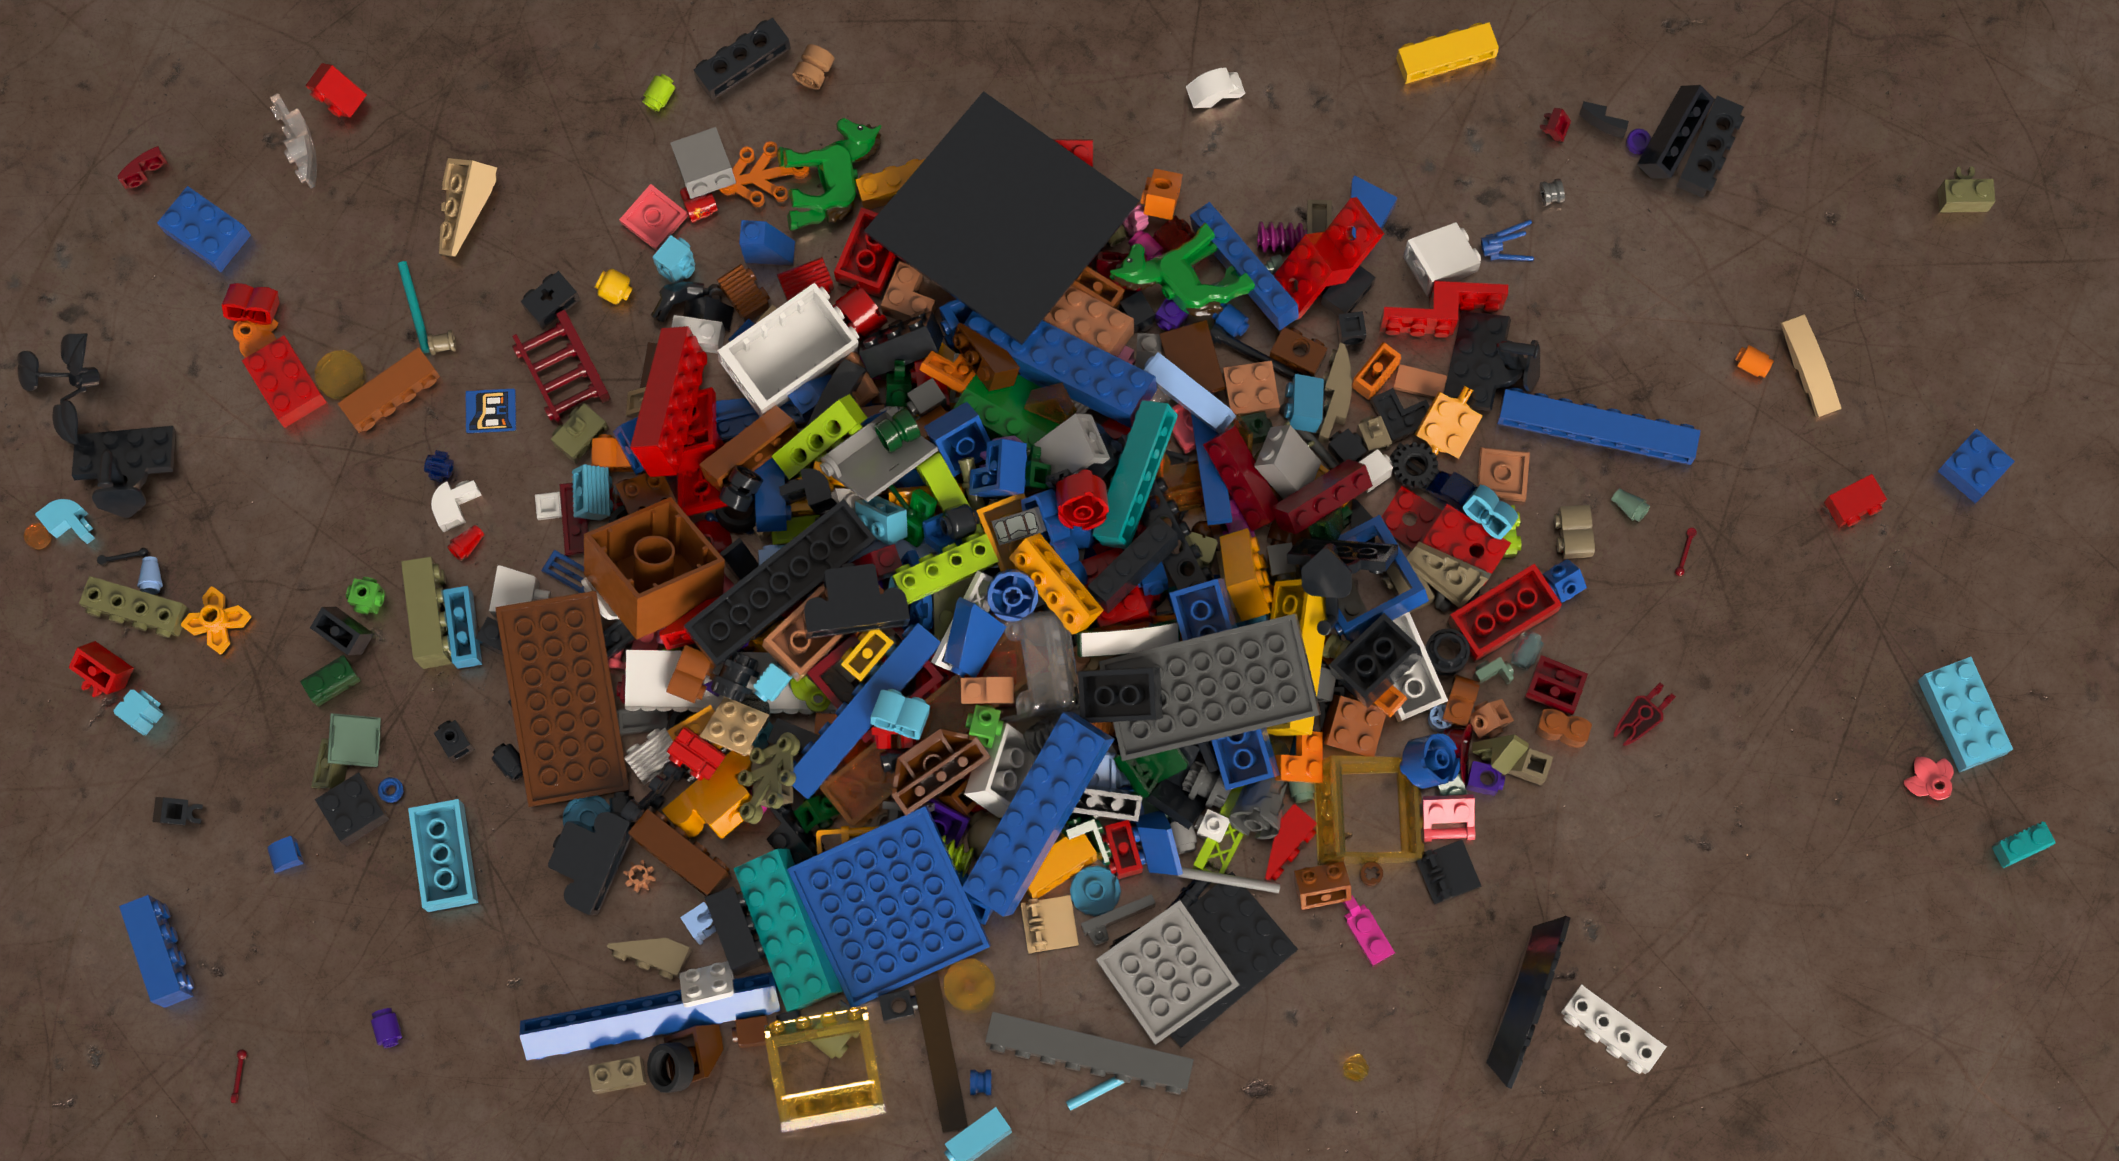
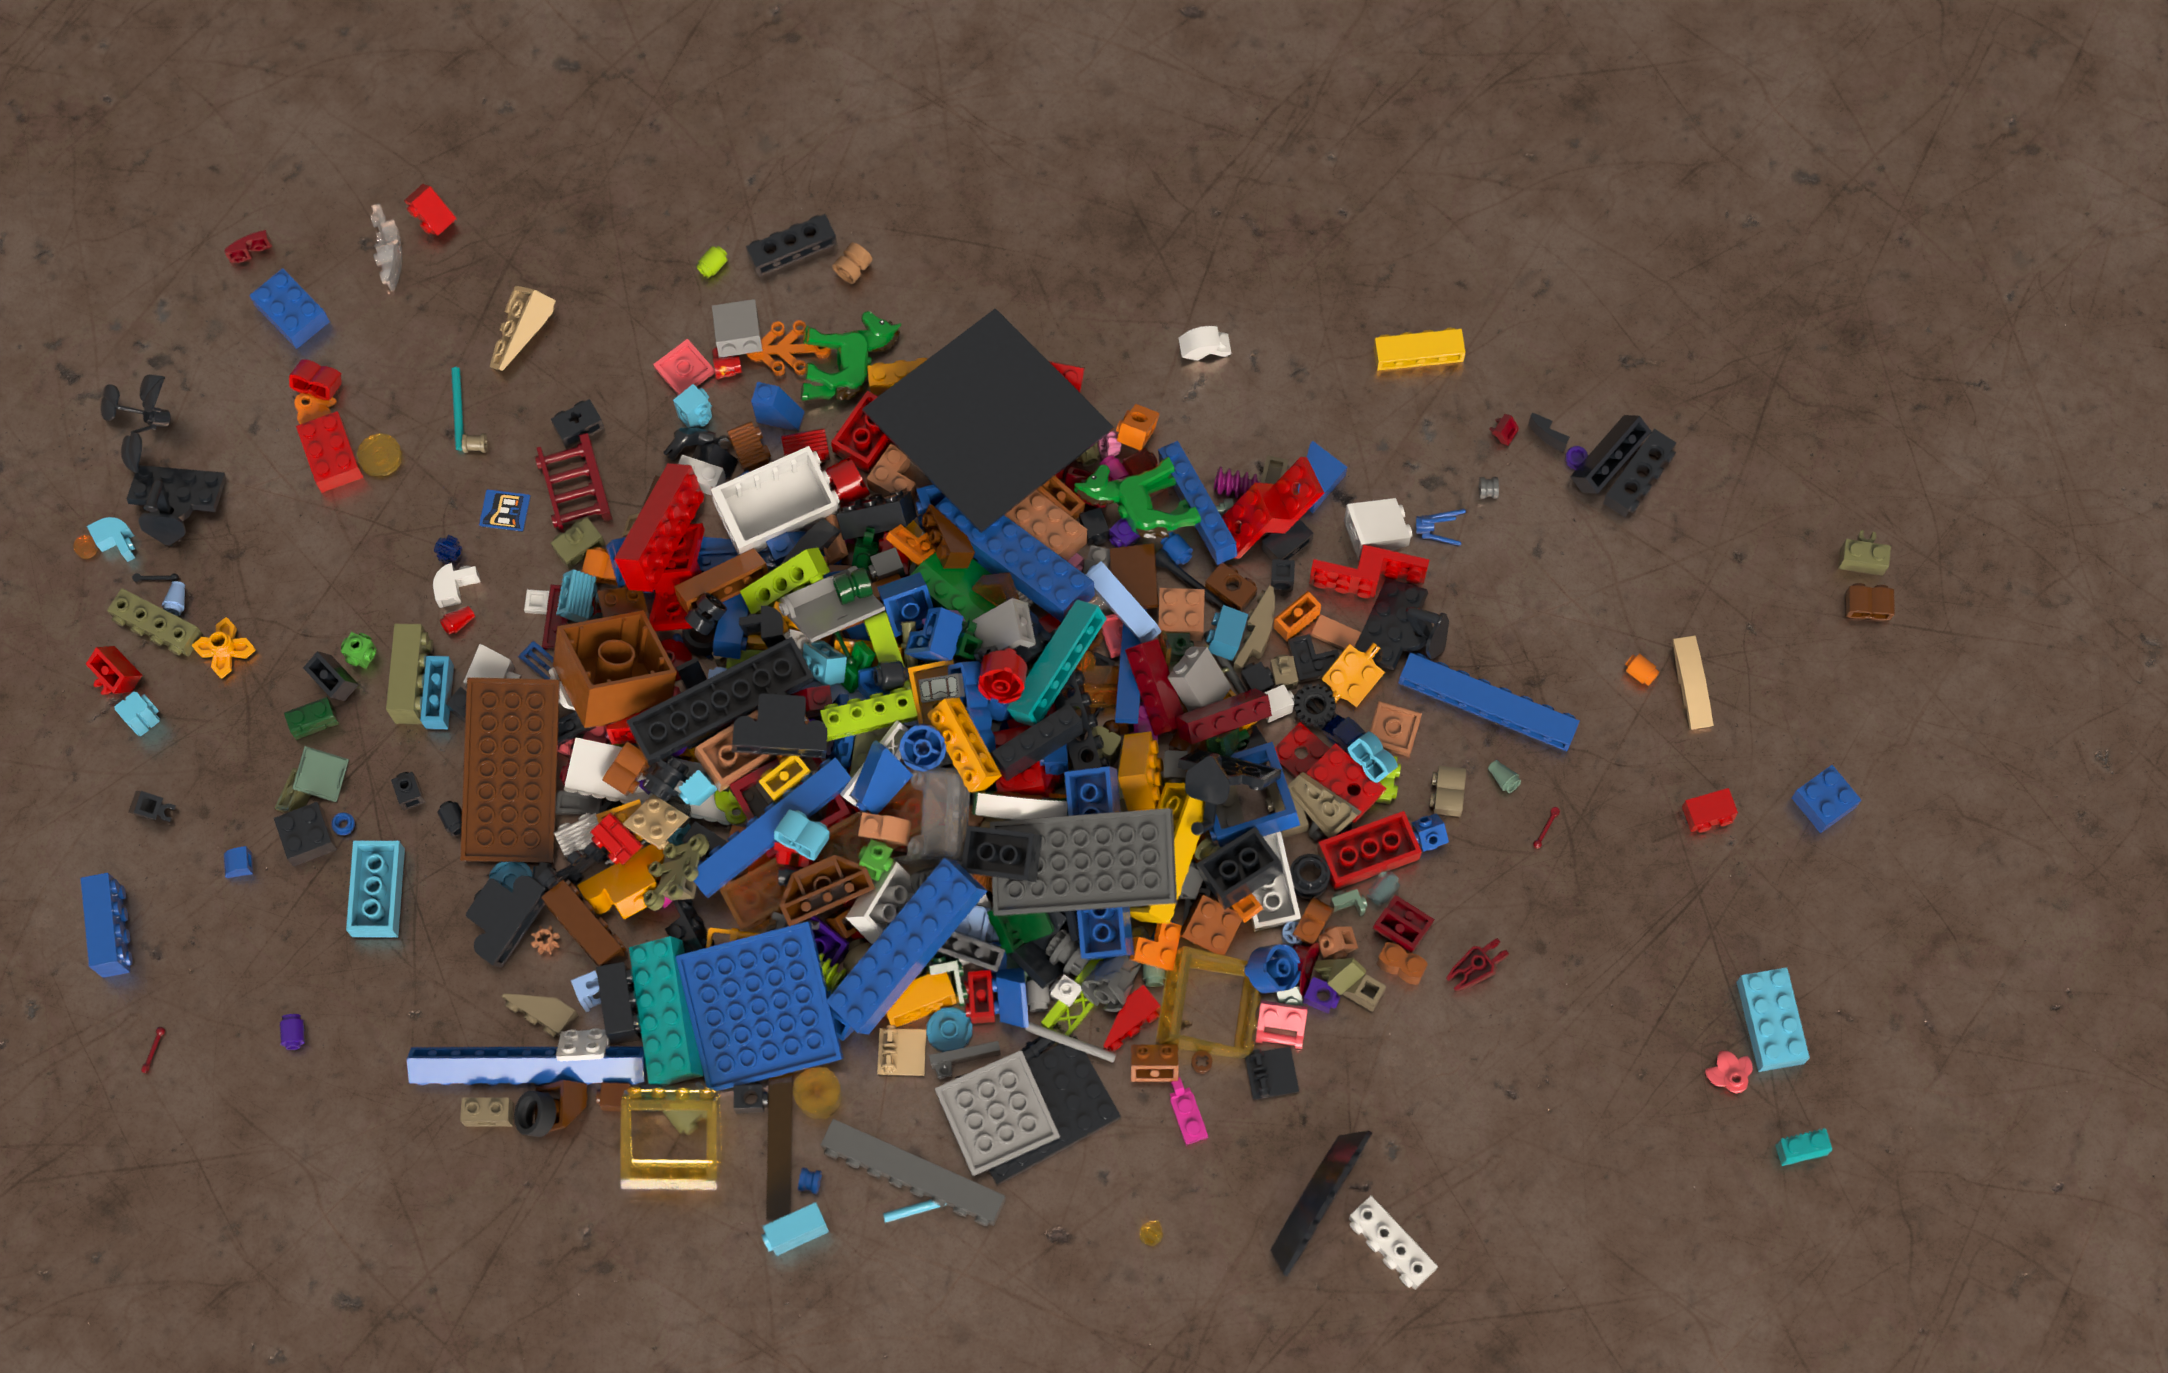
camera: 10 degrees right, 5 degrees down
dark orange brick [337,347,440,433] -> none
yellow head [594,268,633,304] -> none
dark green brick [794,792,841,833] -> none
none -> reddish brown brick [1846,583,1895,620]

